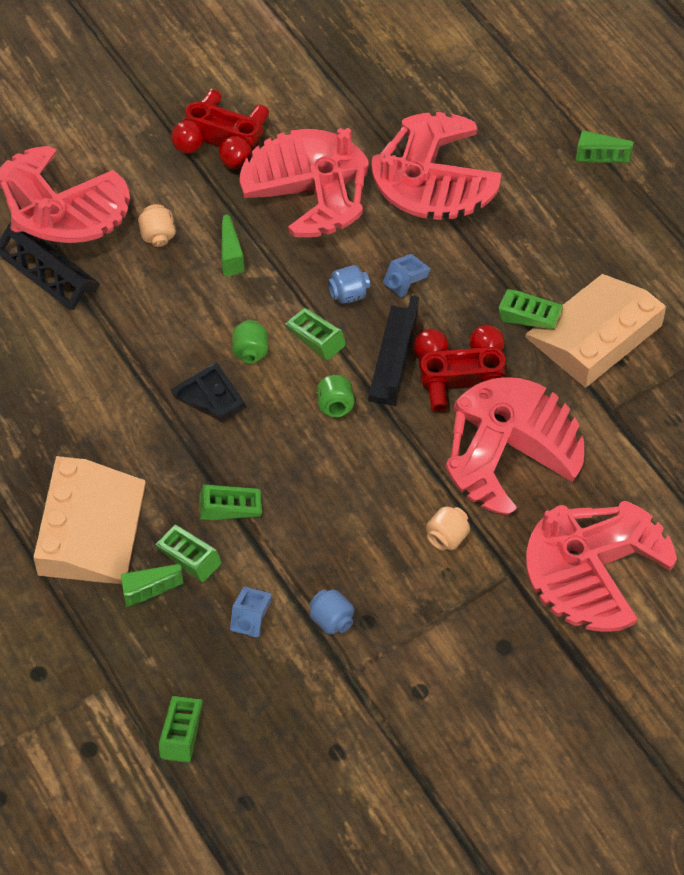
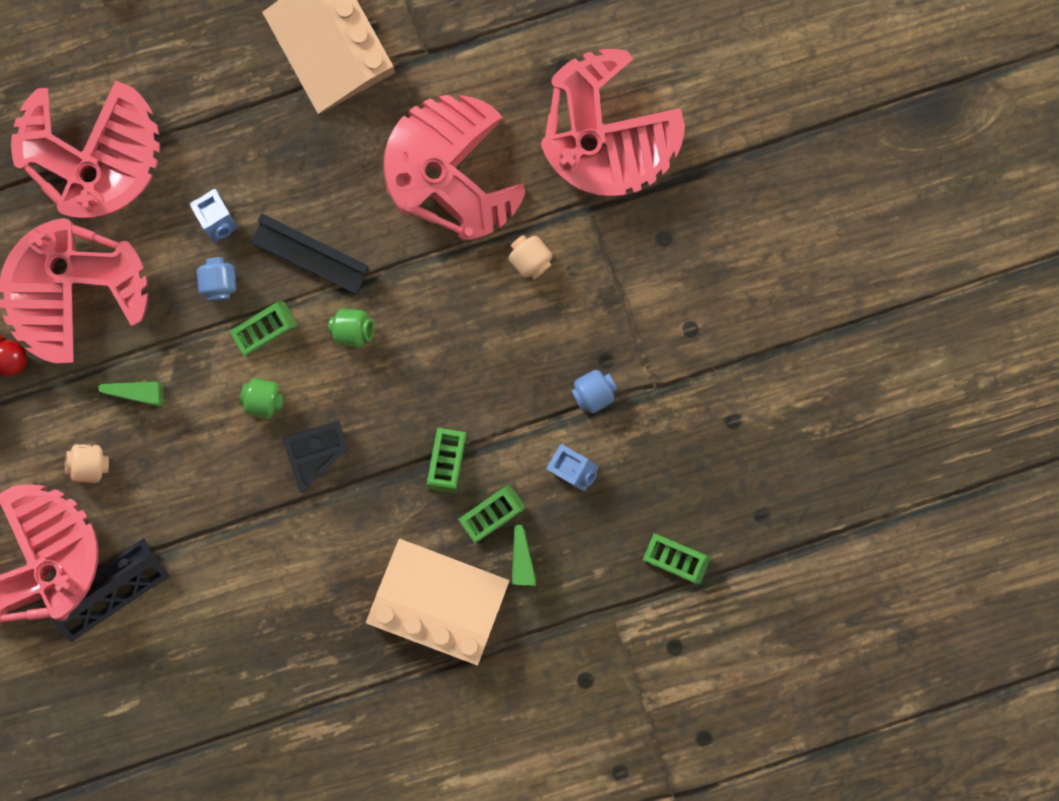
camera: 75 degrees left, 30 degrees up
red piece [413,324,506,412] -> none
bright green slope [499,289,563,329] -> none

